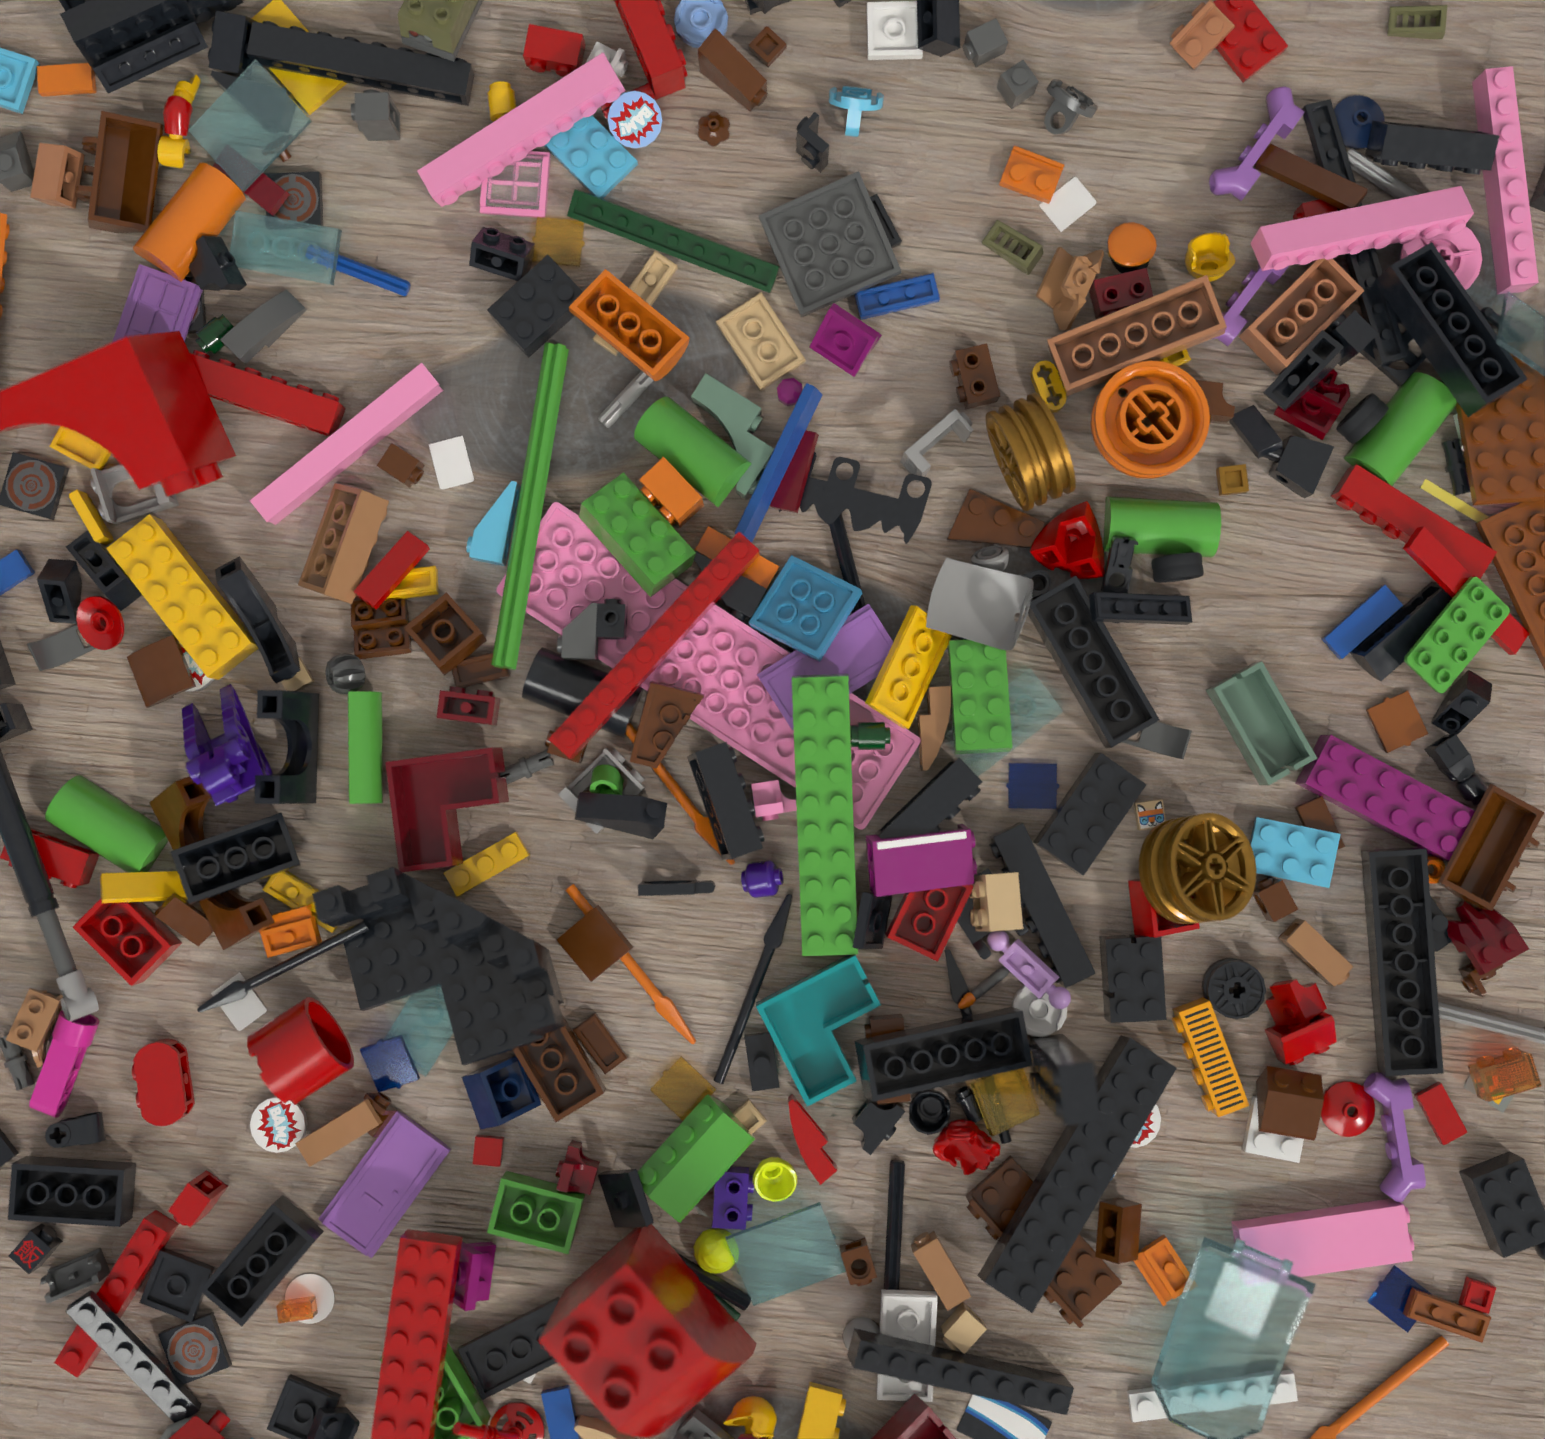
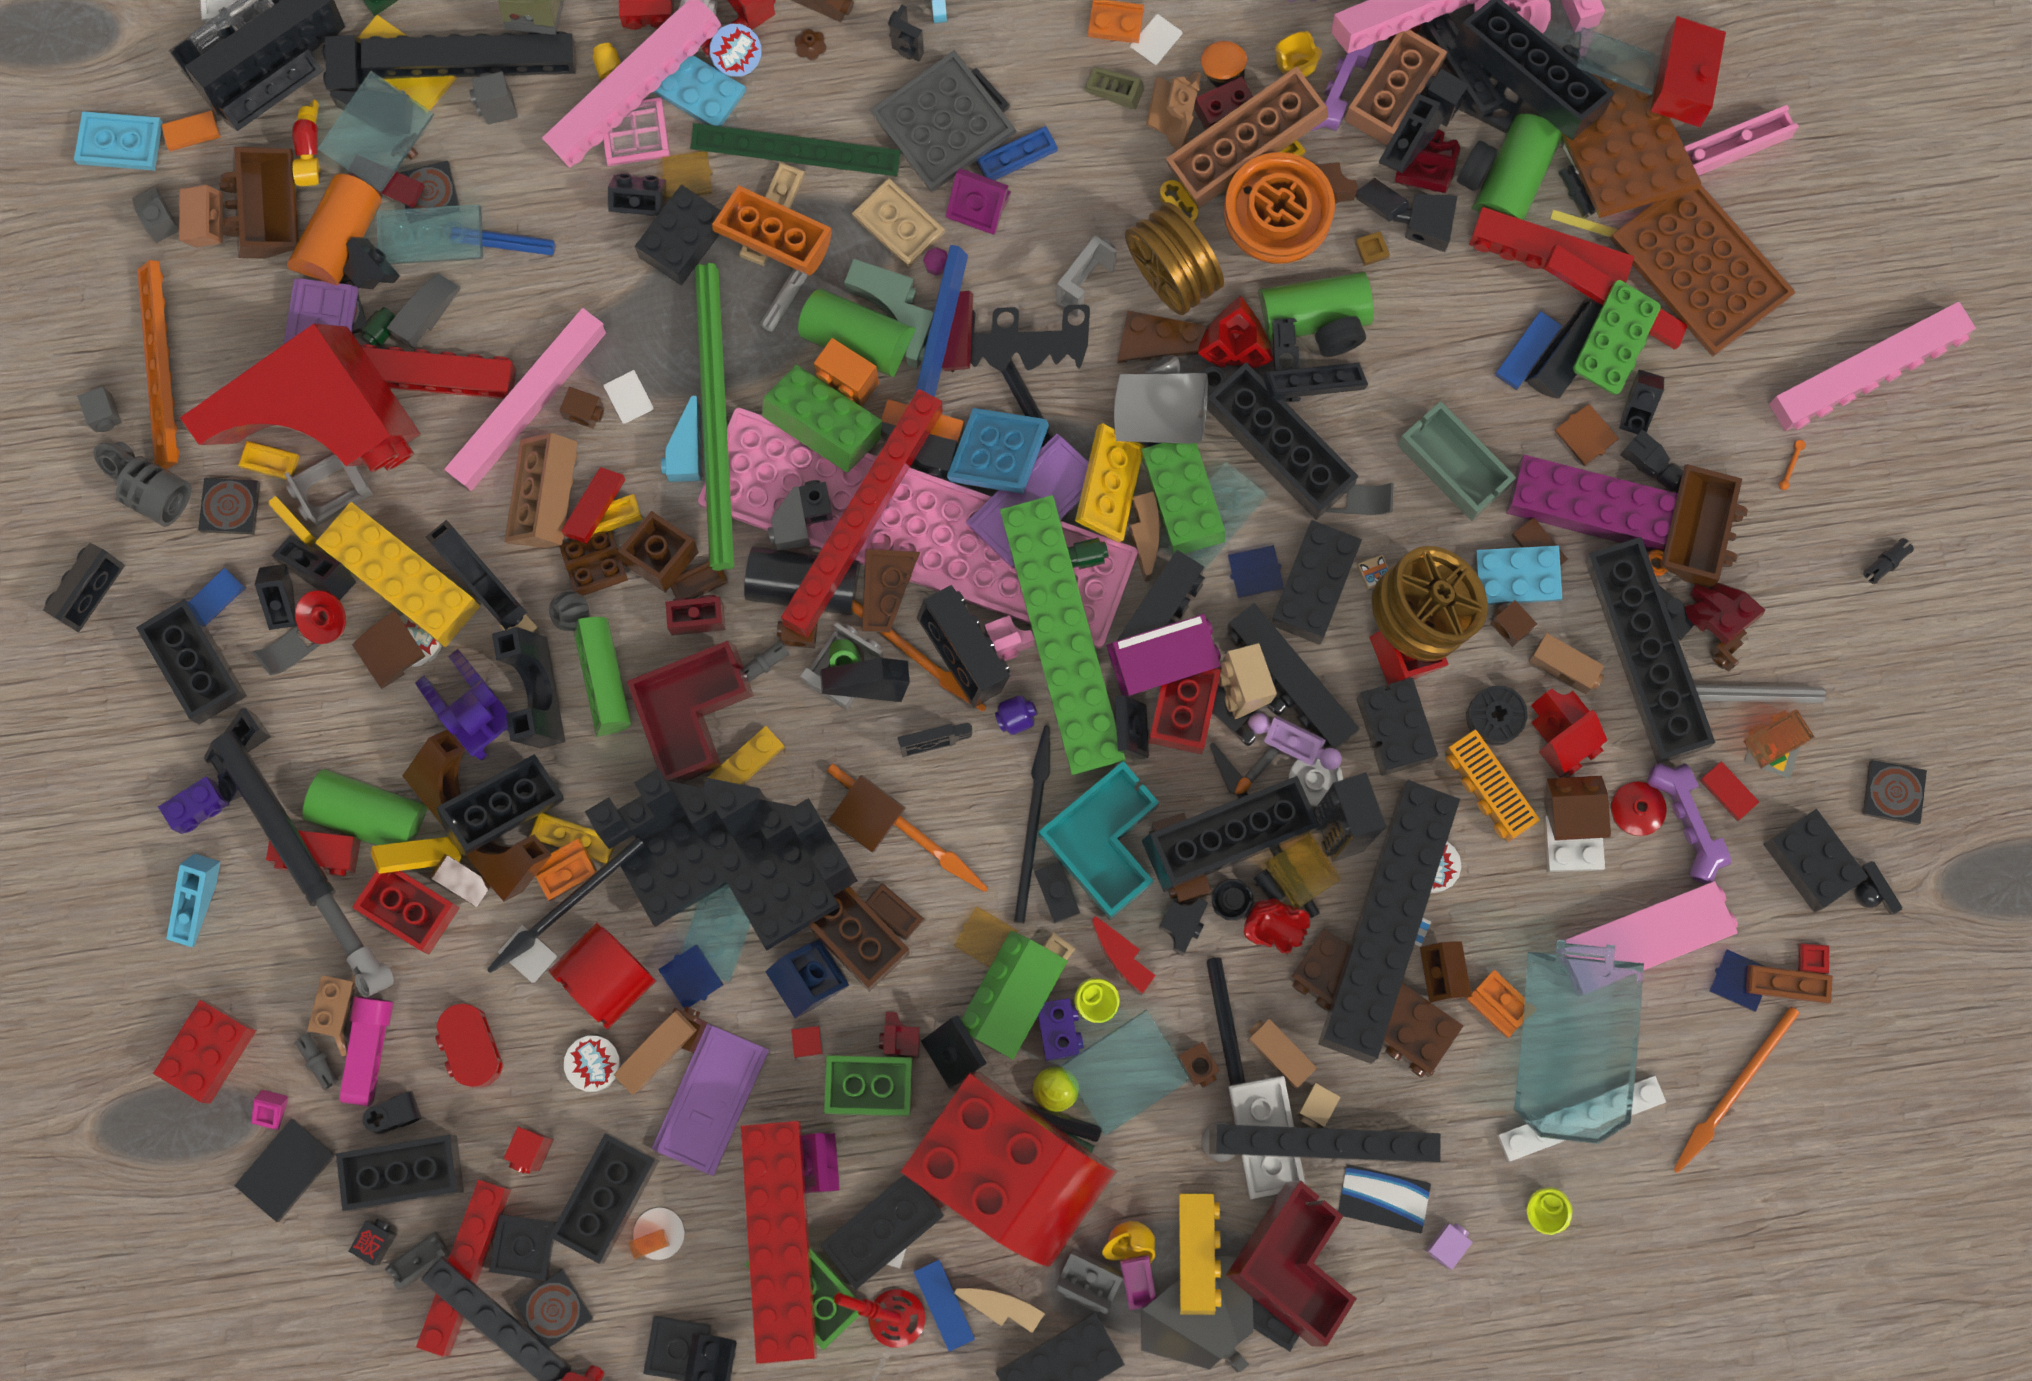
camera: 10 degrees left, 10 degrees down
reddish brown brick [949,343,1000,410] -> none

